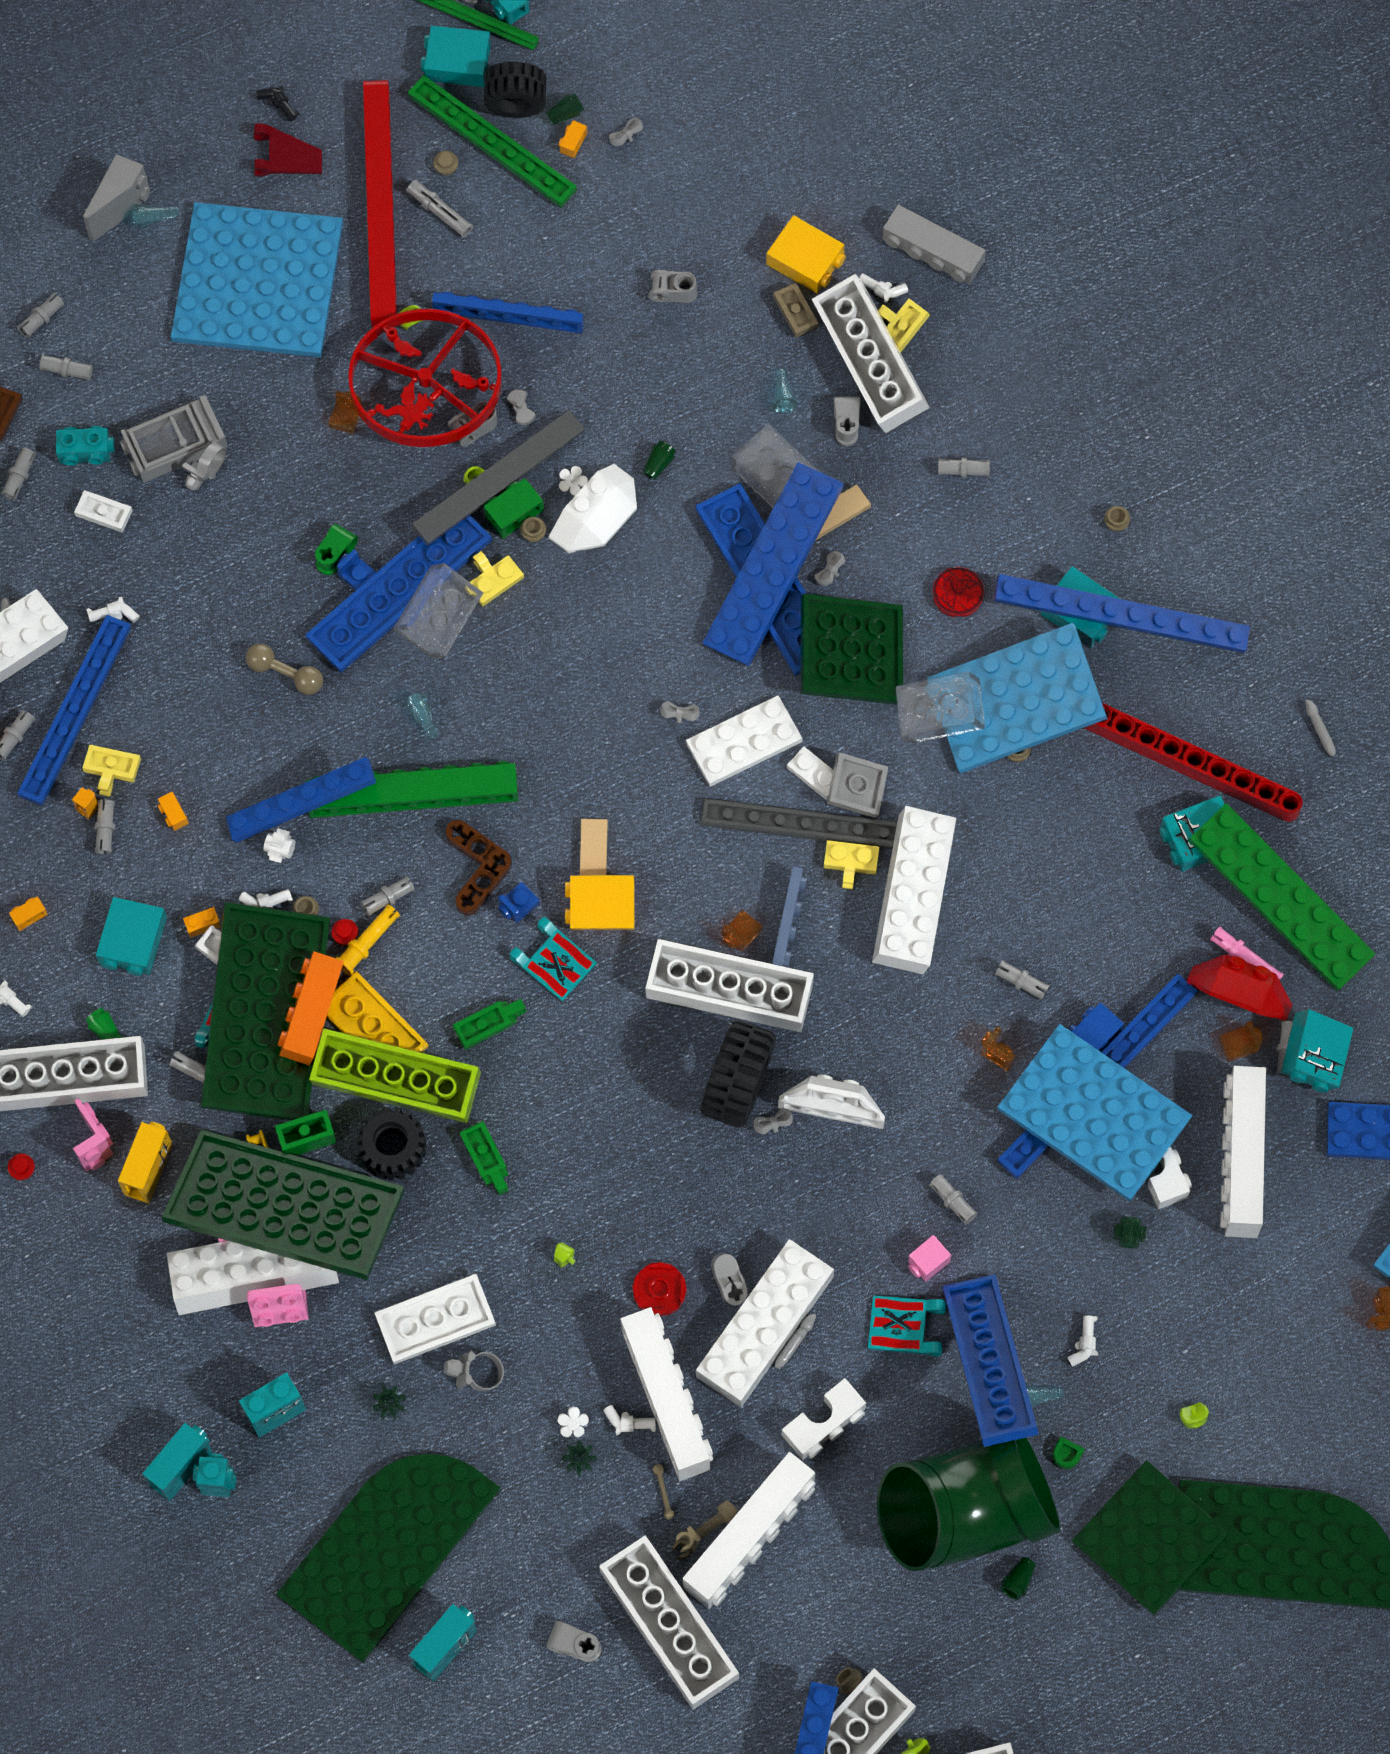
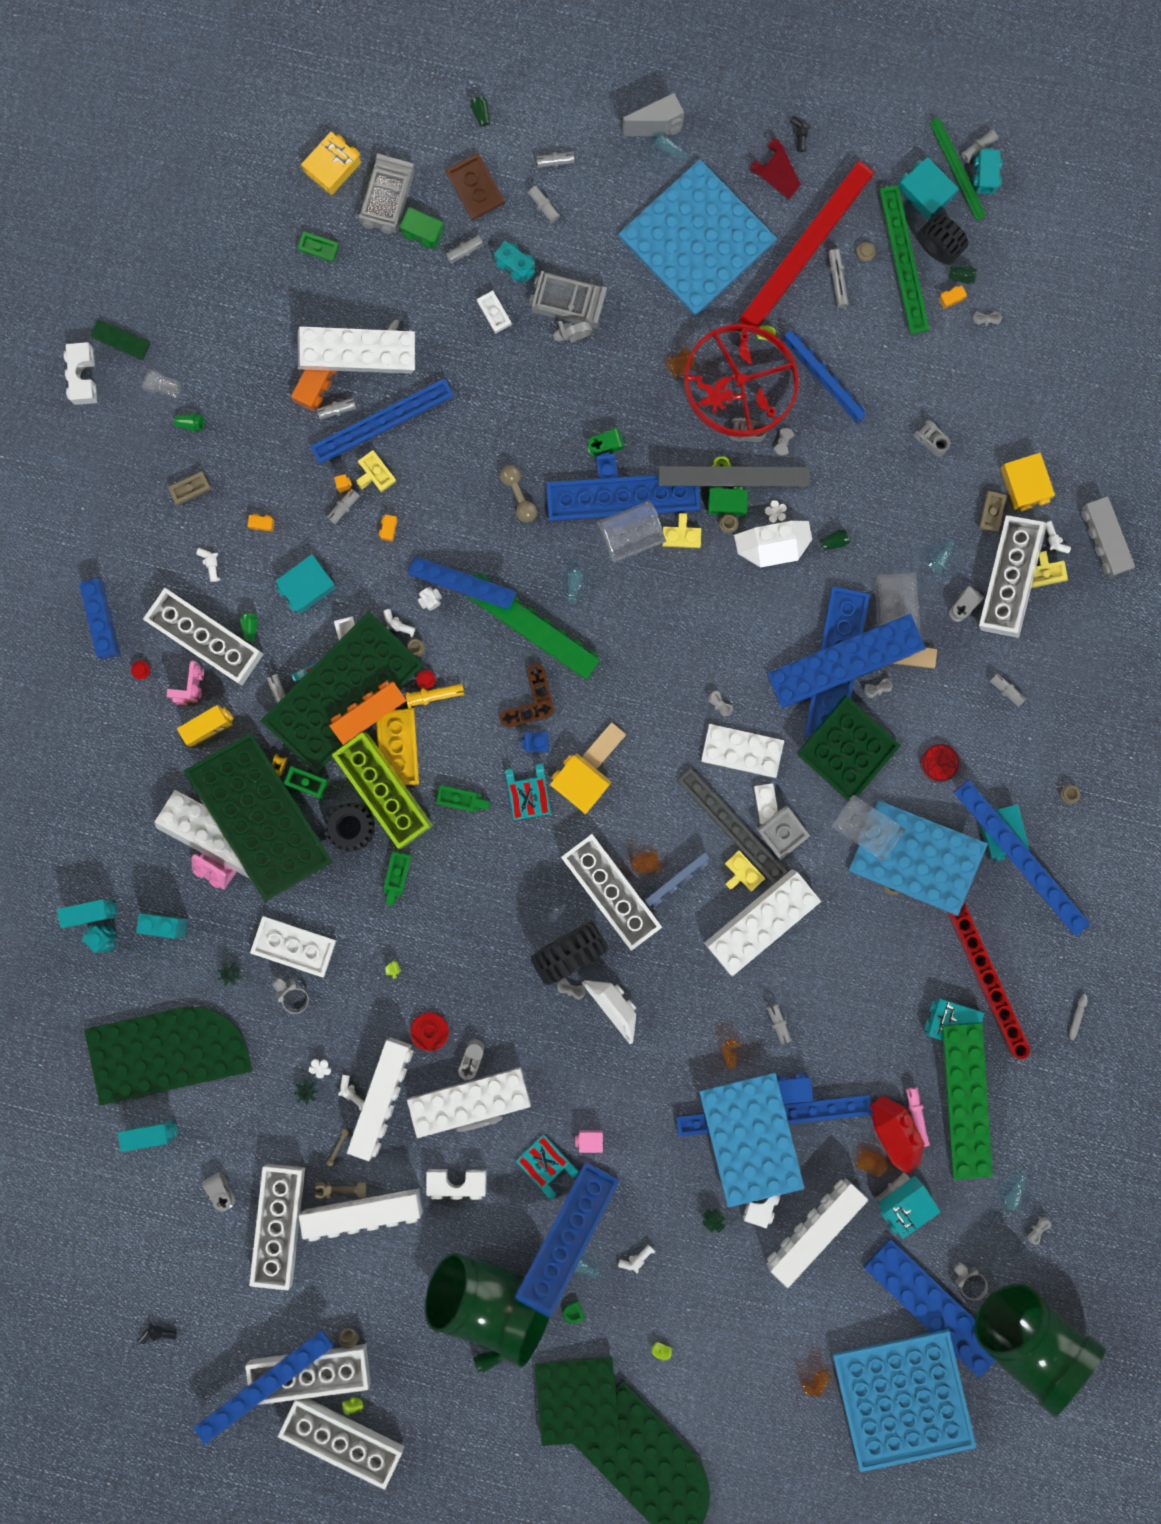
camera: 40 degrees right, 15 degrees up
white piece [87,597,140,623] -> none
light orange piece [183,907,221,938] -> none
light grey pin [361,876,415,916] -> none
light grey pin [929,1174,978,1225] -> none

